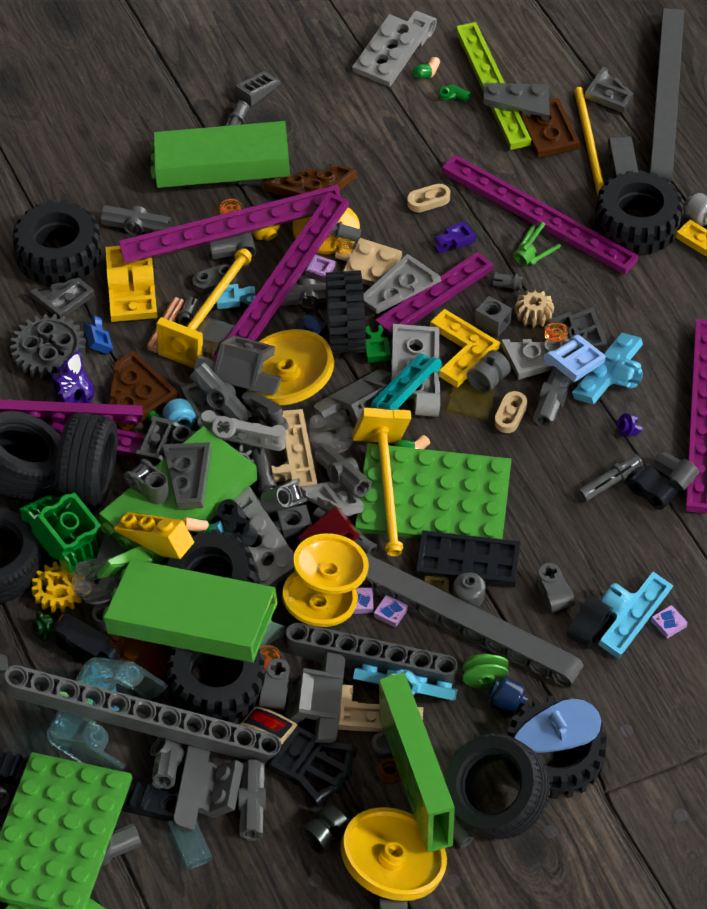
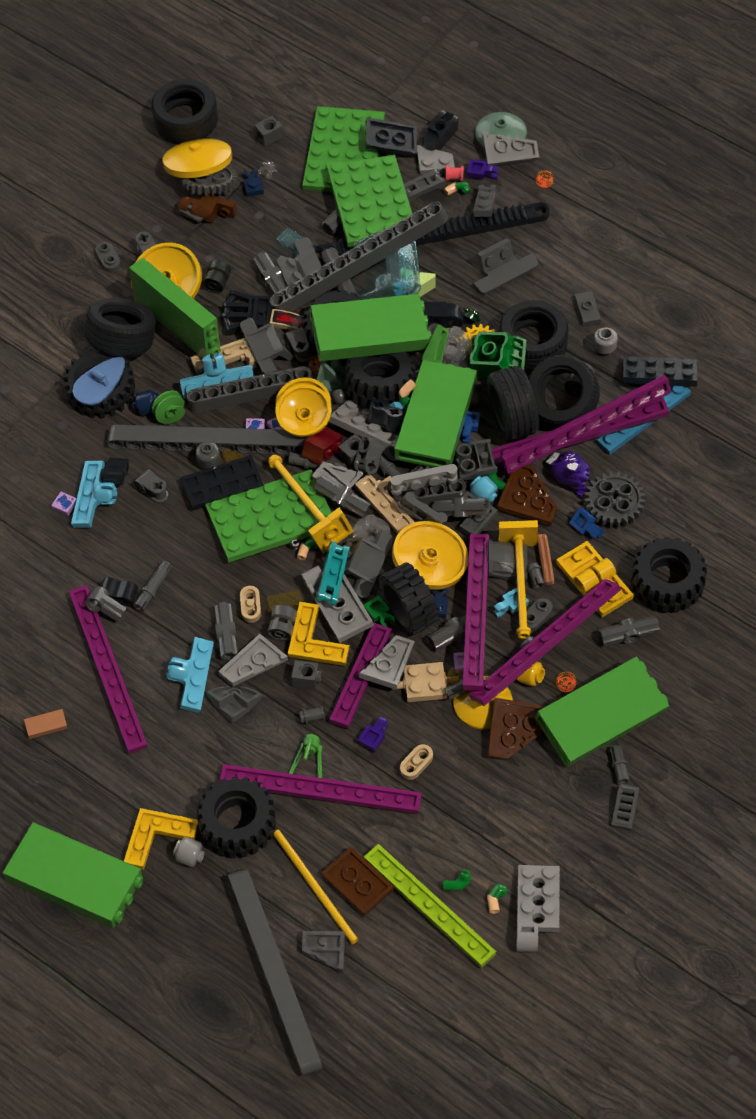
camera: 155 degrees right, 5 degrees up
flat silver wing [30,278,95,319] -> none
yellow slope [114,512,194,559] -> none
dark grey piece [124,459,170,504] -> none
dark grey wing [163,442,212,509] -> none
dark grey plate [194,335,282,395] -> none
light grey bush [213,416,236,439] -> none
dark grey wing [483,83,550,121] -> none
tan gear [515,289,554,328] -> none
light blue plate [543,334,606,382] -> none
clear yellow tile [544,322,568,342] -> none
dark grey beam [608,136,638,179] -> none
dark purple plate [617,413,643,437] -> none

